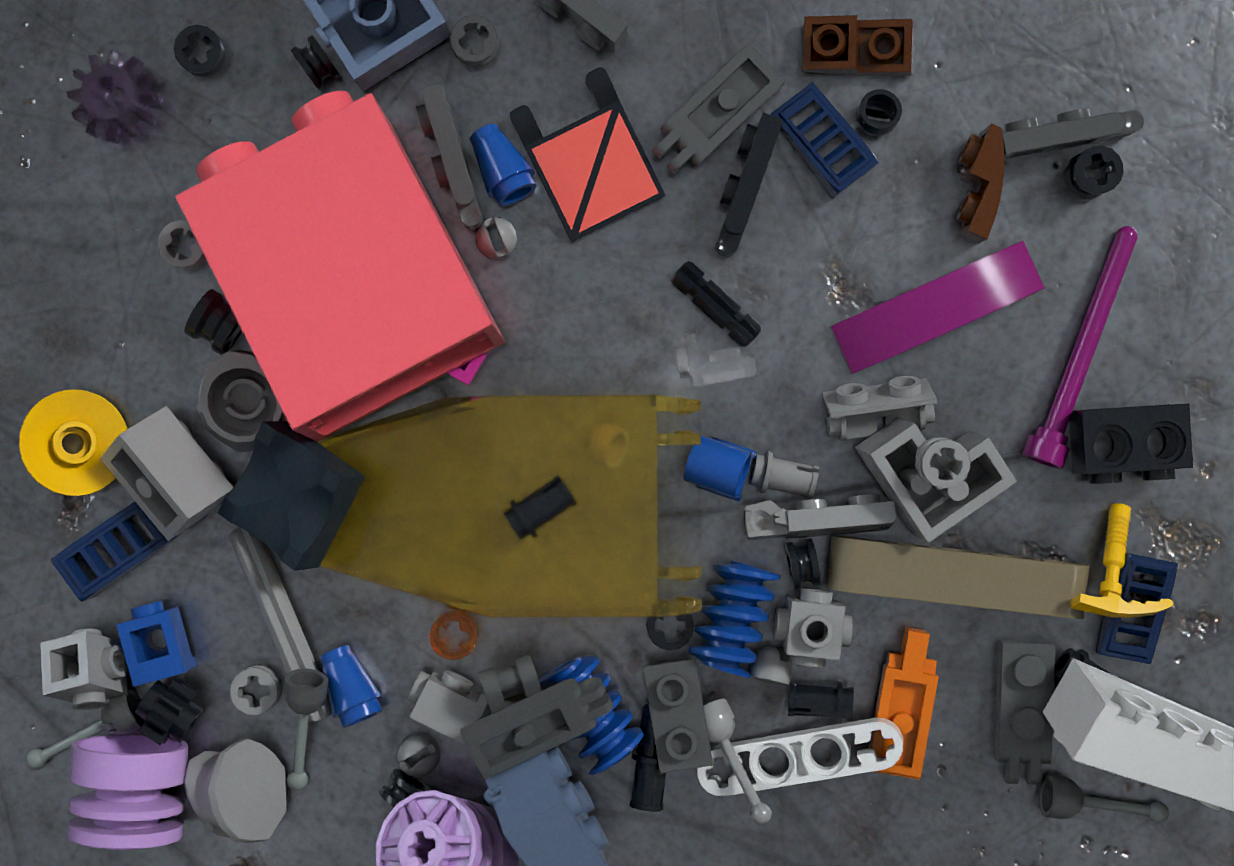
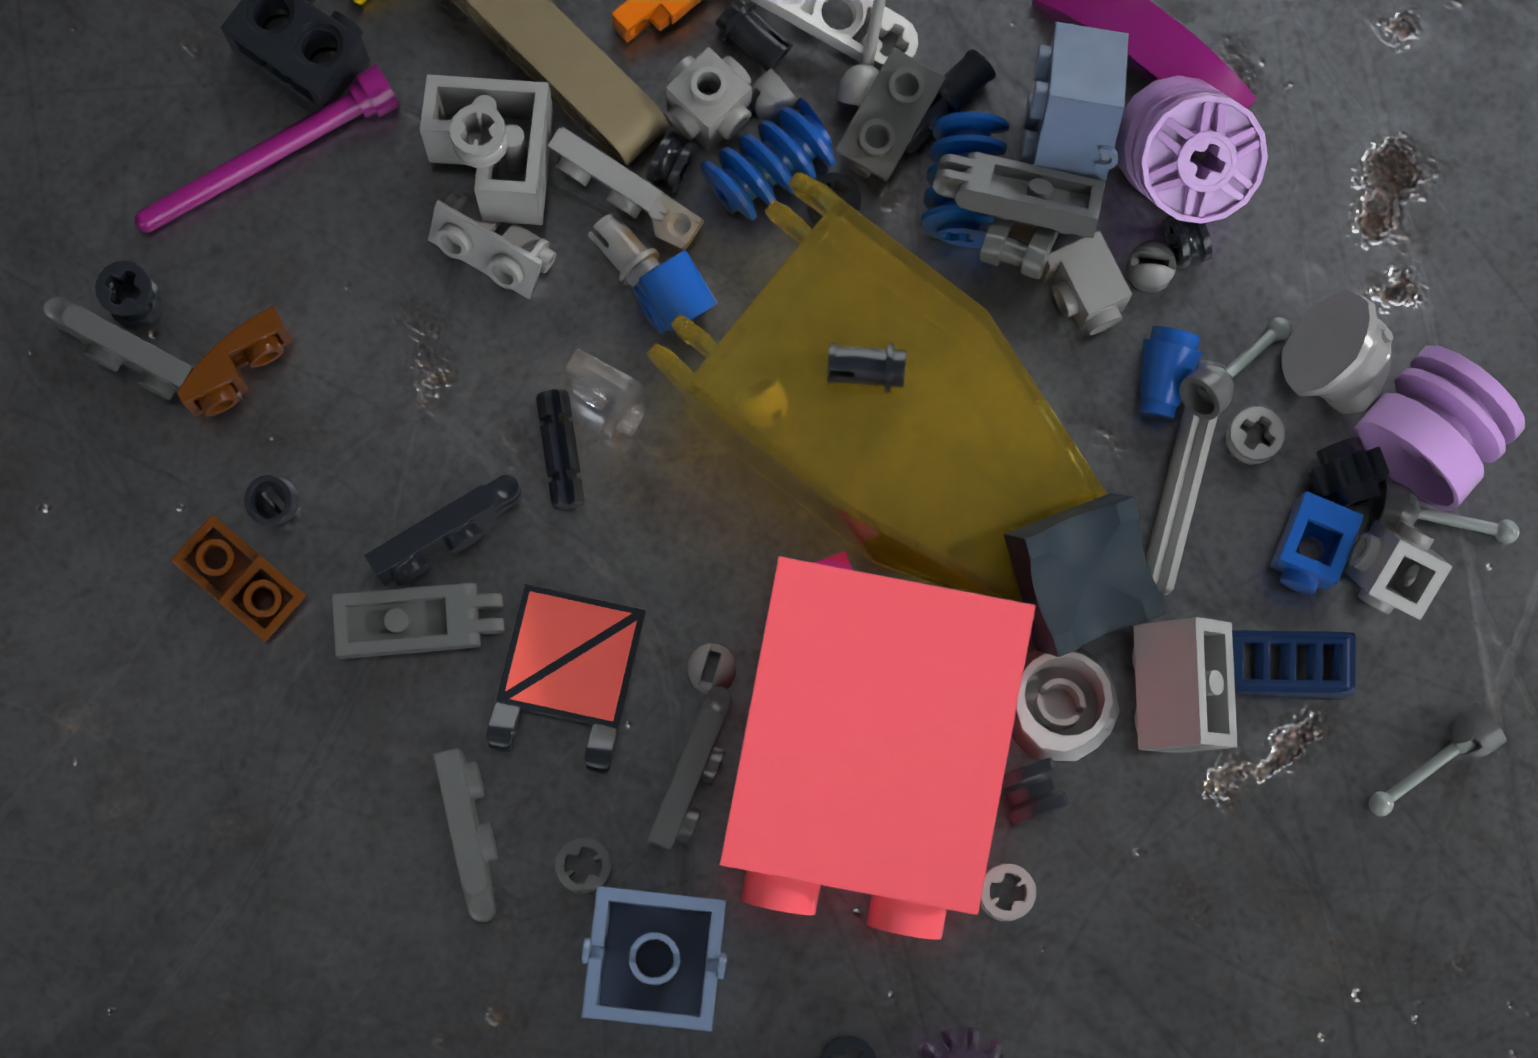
camera: 145 degrees left, 10 degrees down
yellow dish [19,389,127,496] -> none
black bush [290,35,340,90] -> none
clear orange bush [429,610,479,660] -> none
blue cone [469,123,536,207] -> none
dark blue slope [770,82,879,198] -> none
magenta slope [830,241,1044,374] -> none

